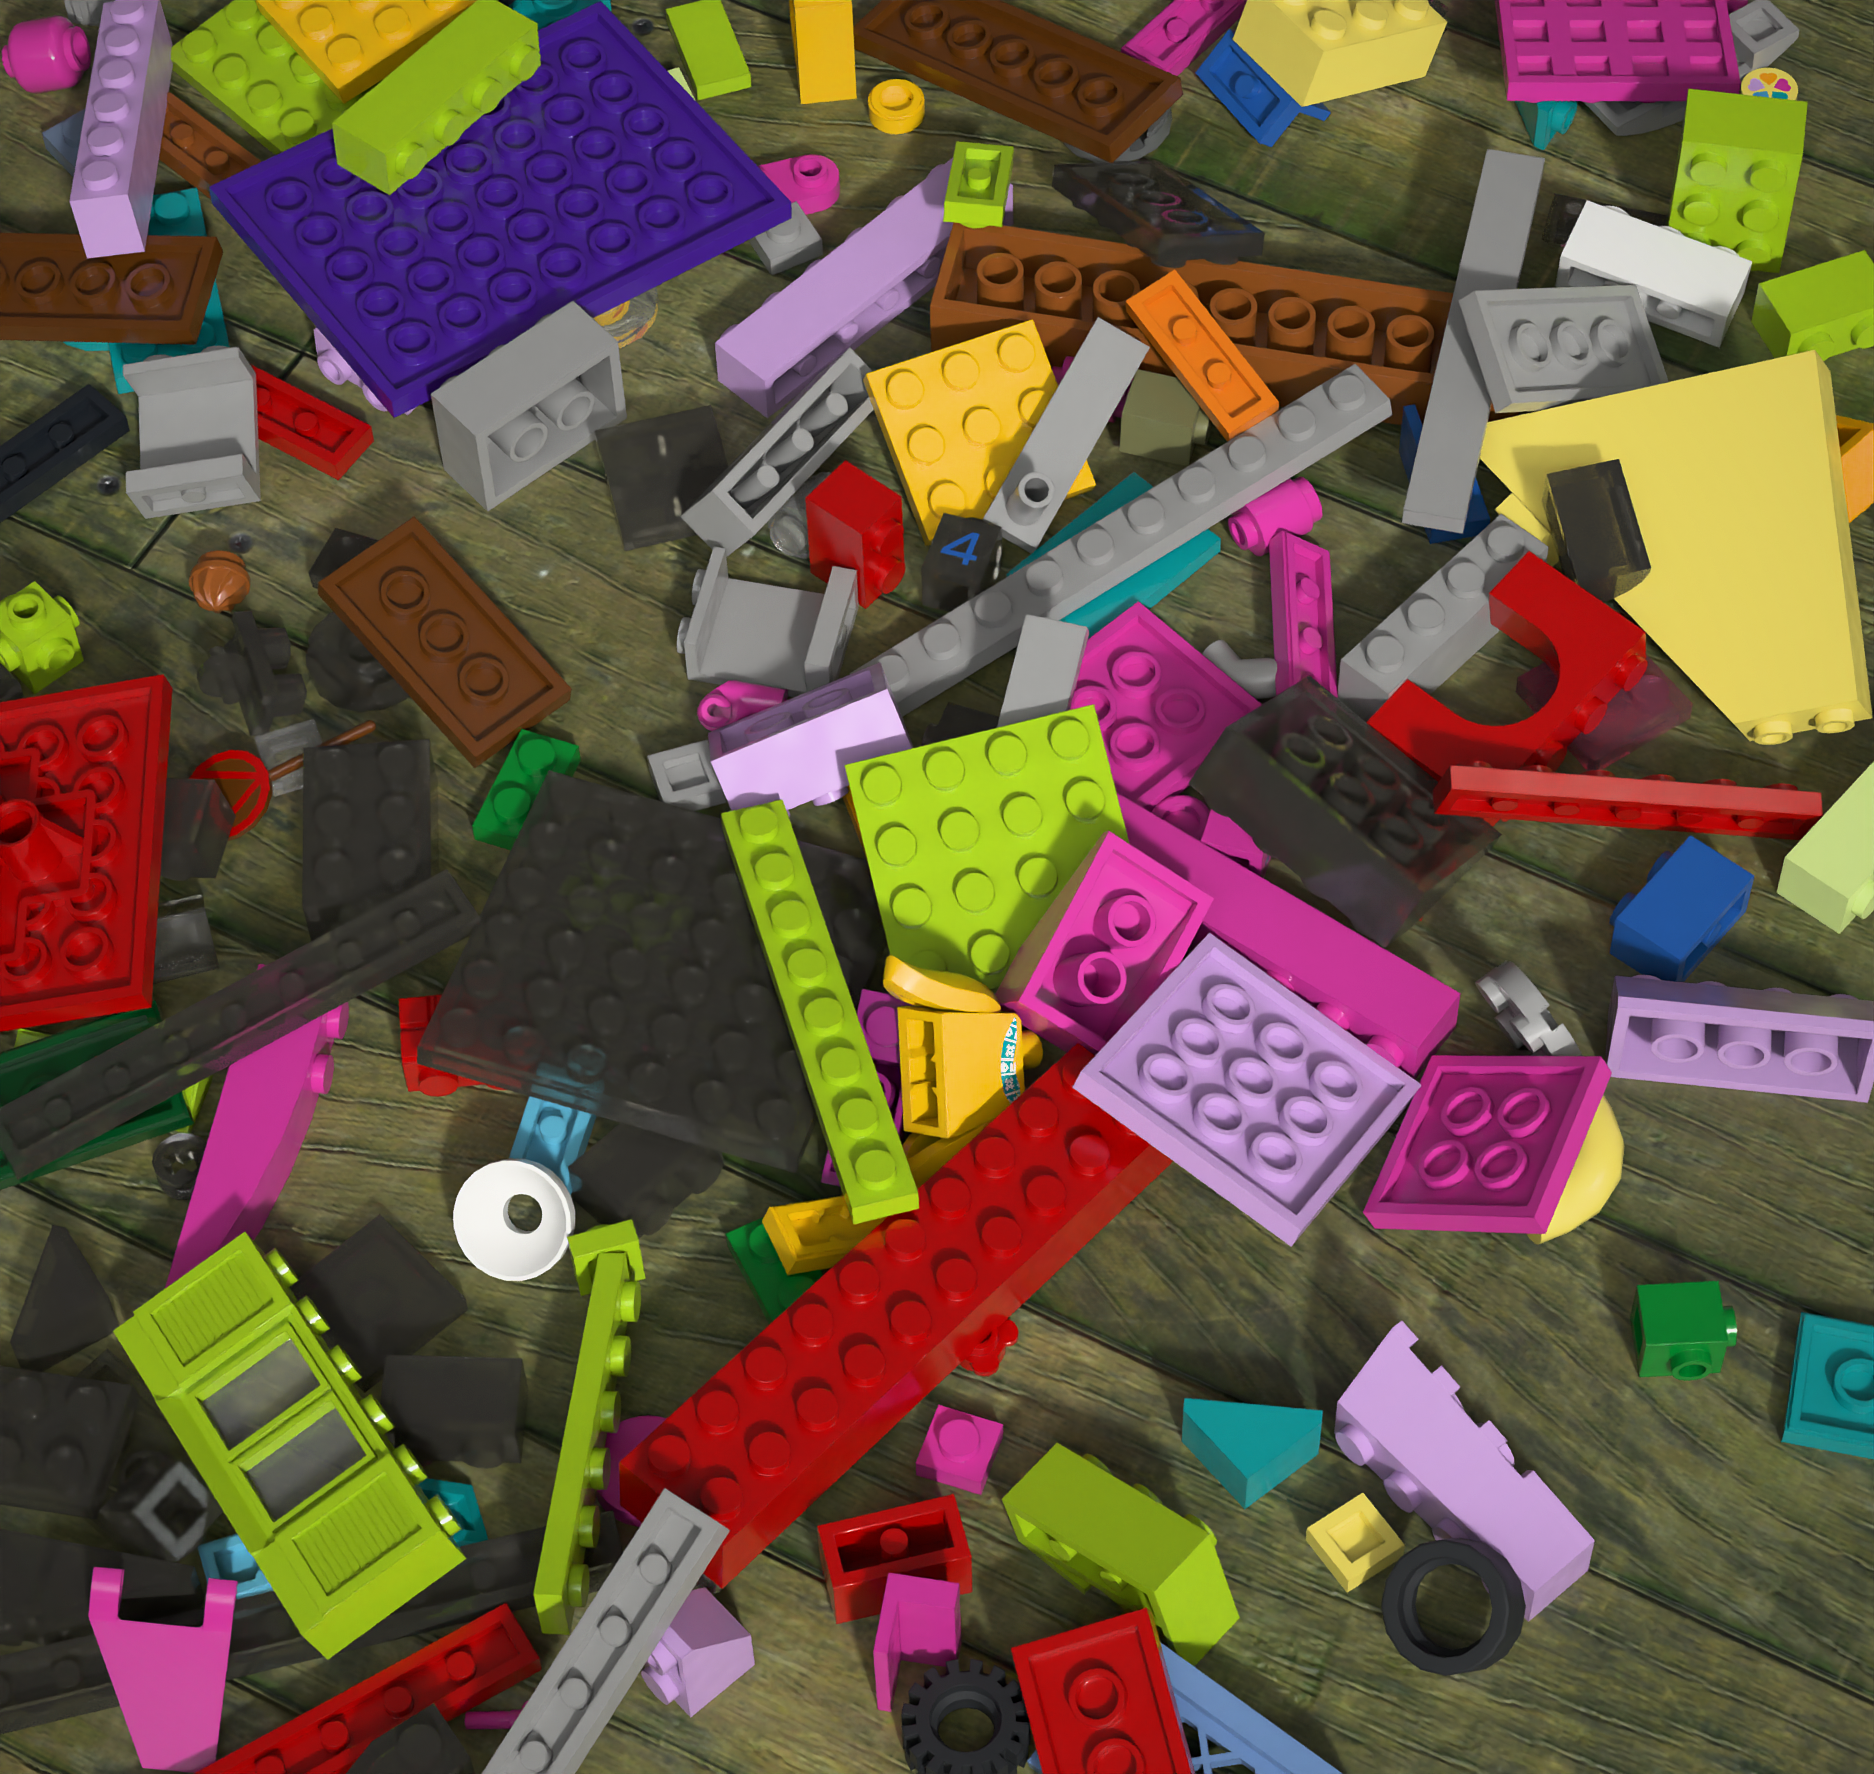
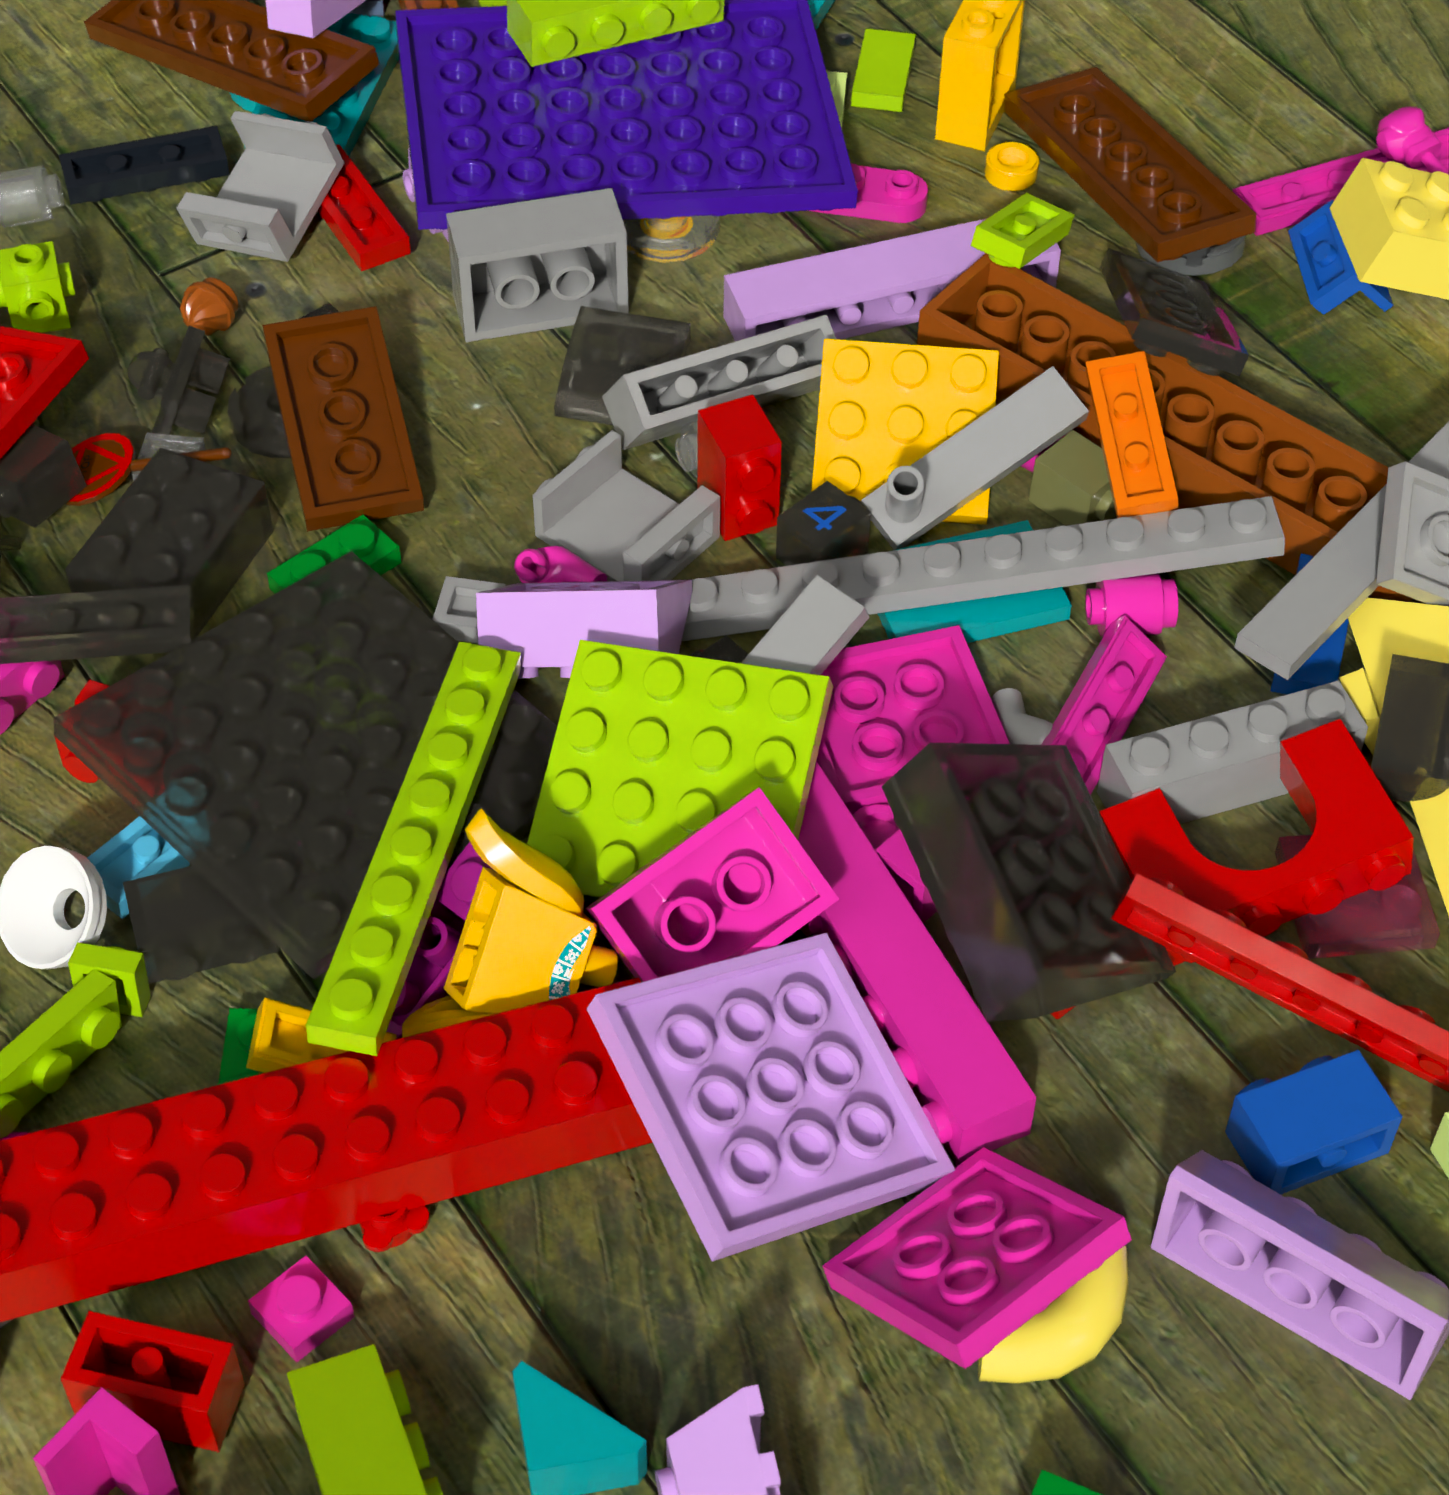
camera: 25 degrees right, 5 degrees down
light grey plate [748,201,823,276] -> none
light grey plate [1475,960,1583,1056] -> none

